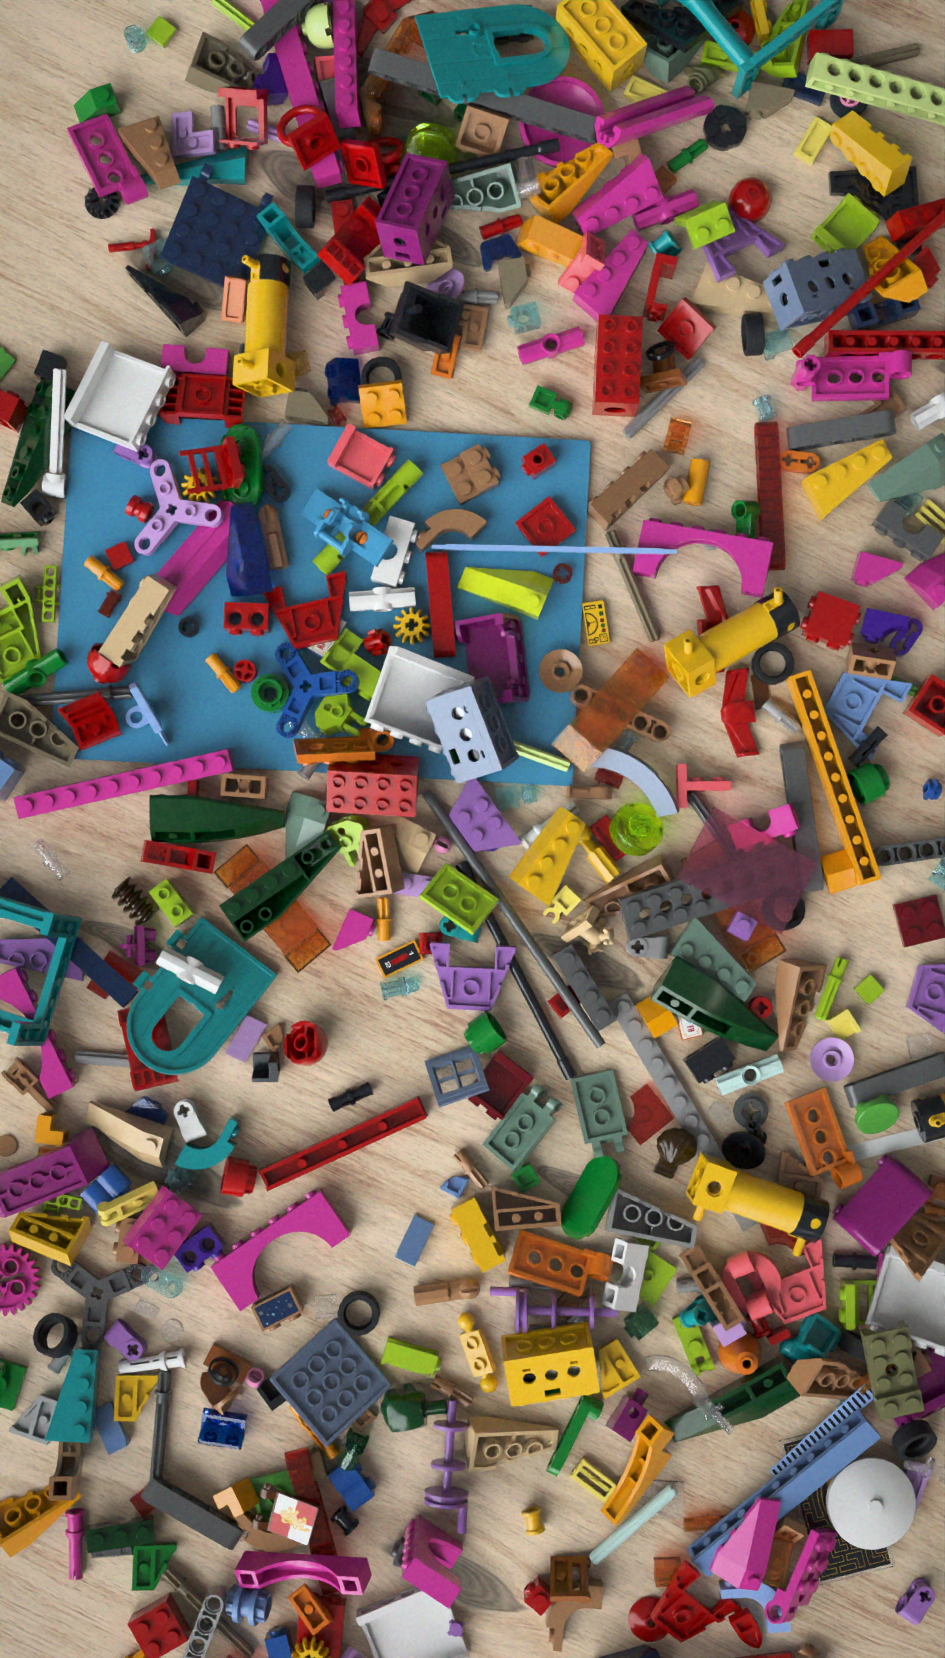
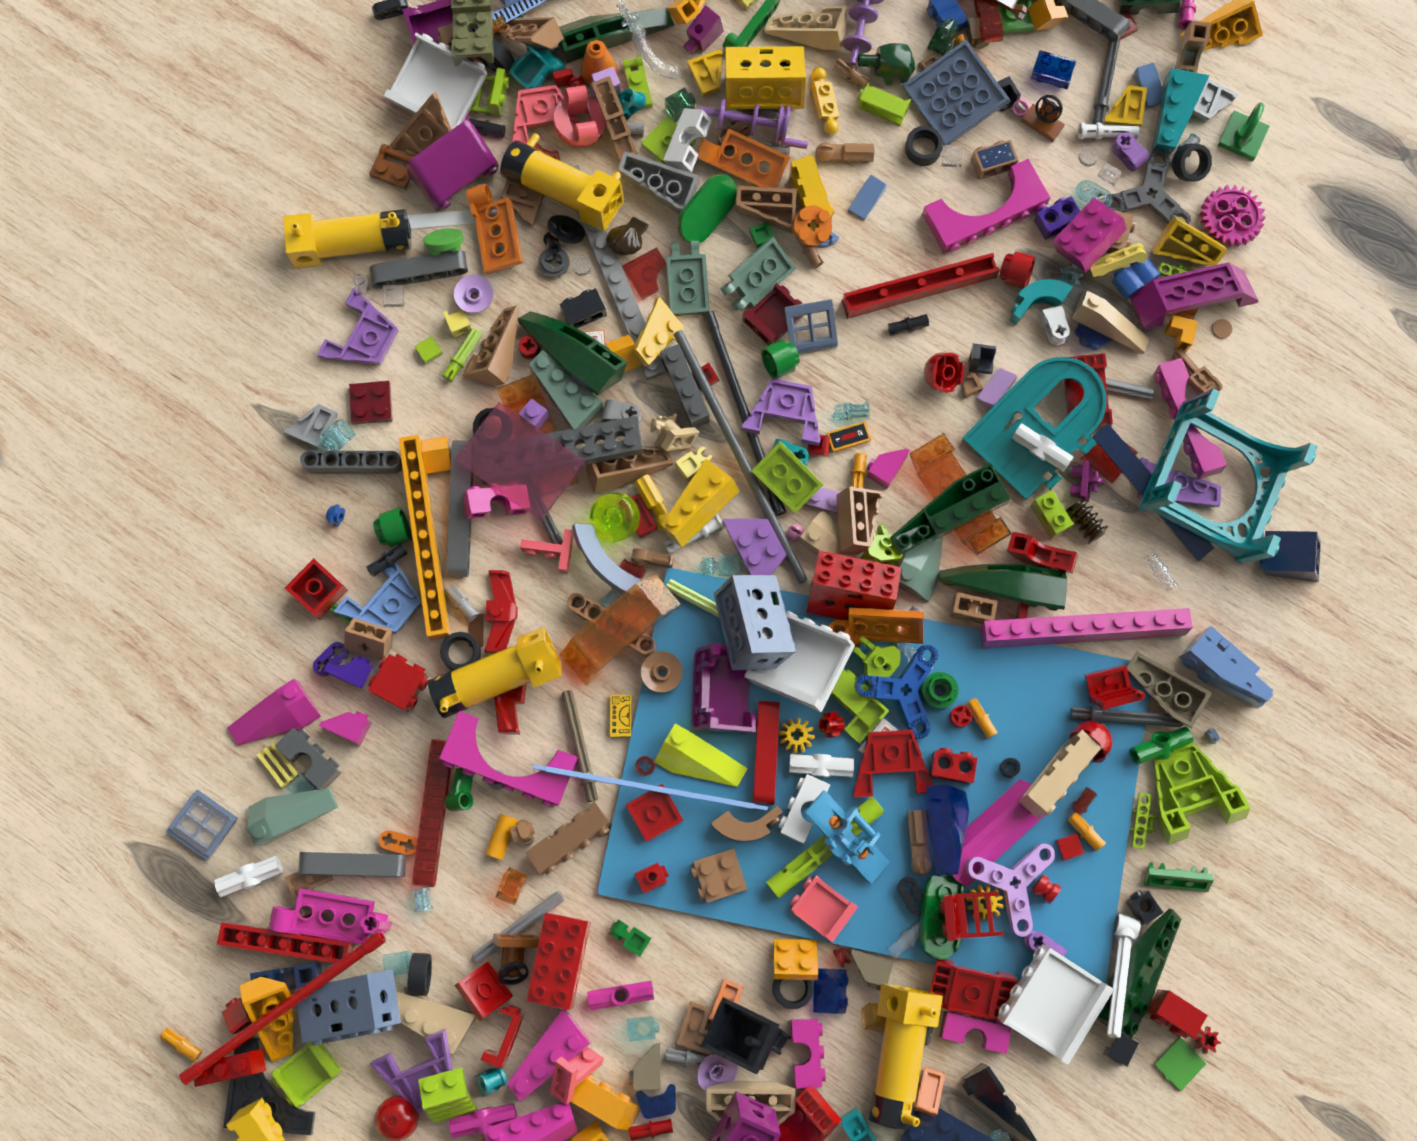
camera: 175 degrees left, 10 degrees down
light blue piece [126,682,169,746] -> none
medium nougat piece [200,1372,242,1415] -> none
black panel [303,262,336,301] -> none
light aqua piece [715,1054,784,1095] -> none
yellow wedge [801,439,893,521] -> none
none -> yellow wing [633,297,684,366]
none -> orange plate [792,206,832,247]

